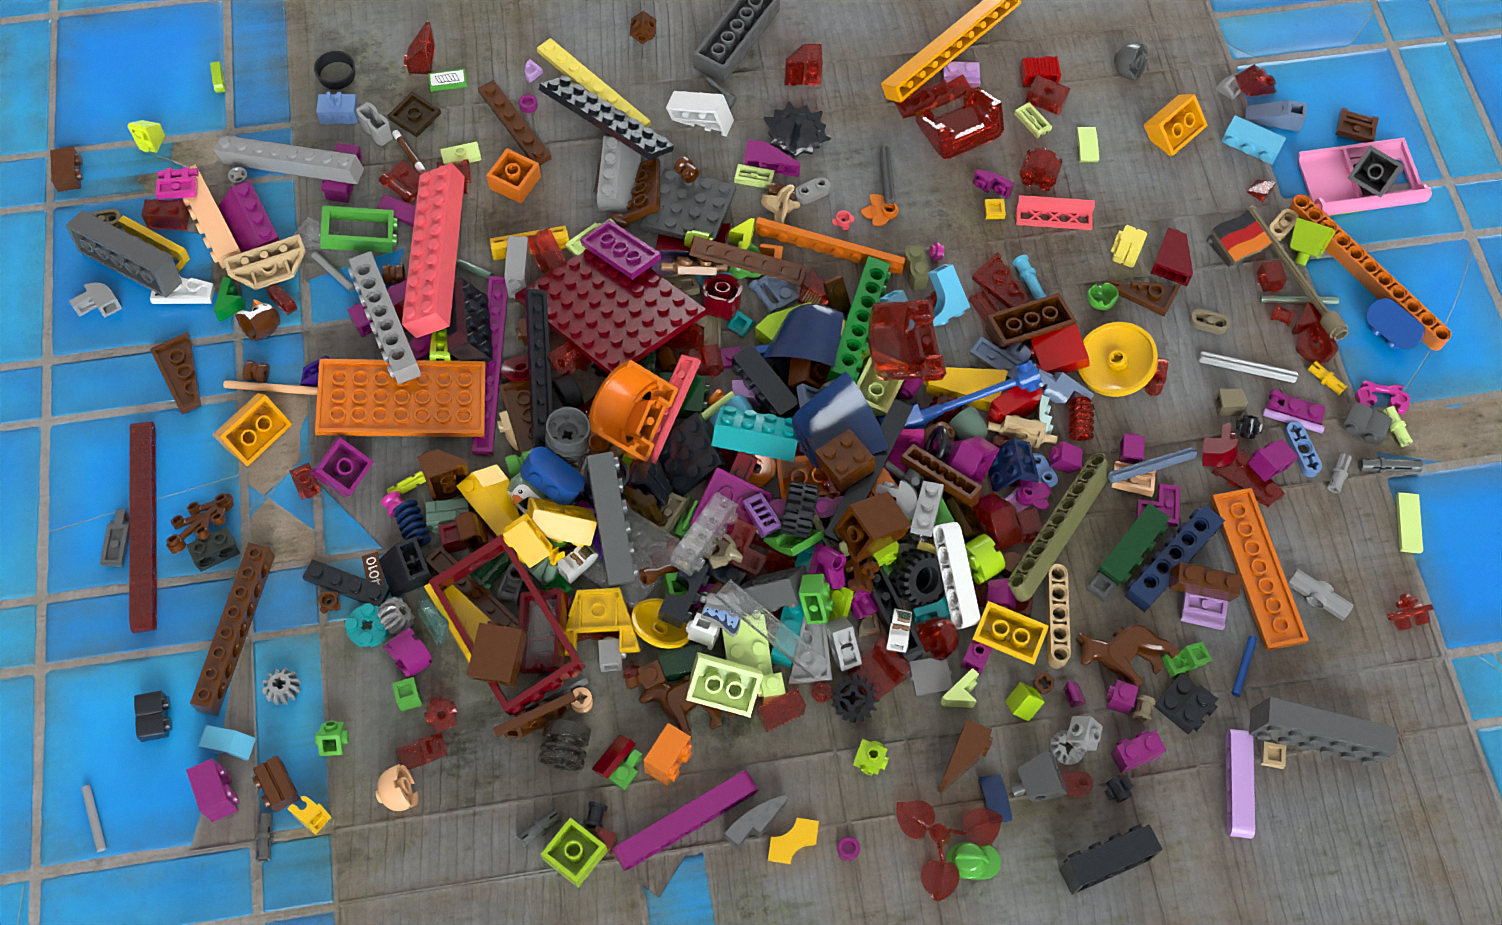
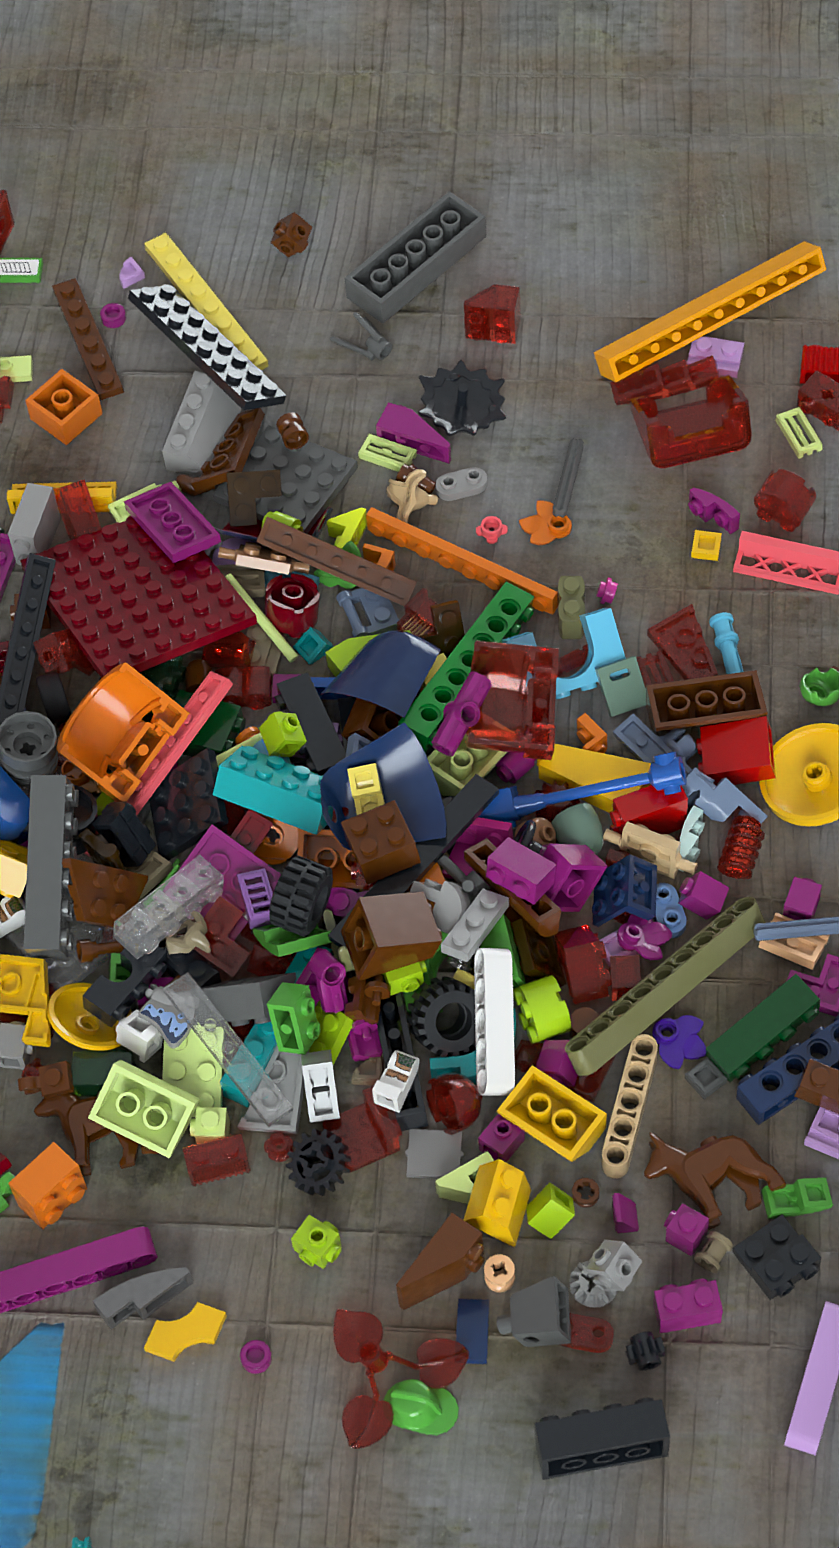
camera: 20 degrees right, 5 degrees down
white wedge [666,91,734,137] -> none
none -> reddish brown wing [62,858,148,929]
none -> yellowish green bar [225,573,298,663]
none -> dark brown plate [226,470,282,526]
none -> lime brick [259,711,307,757]
none -> light yellow slope [347,763,385,815]
none -> magenta piece [431,672,492,756]
none -> yellow slope [464,1159,531,1247]
none -> light nougat wheel [484,1254,515,1292]
none -> magenta brick [486,837,557,904]
none -> orange bracket [576,713,608,753]
none -> sand green piece [595,656,646,717]
none -> dark purple plate [652,1015,706,1069]

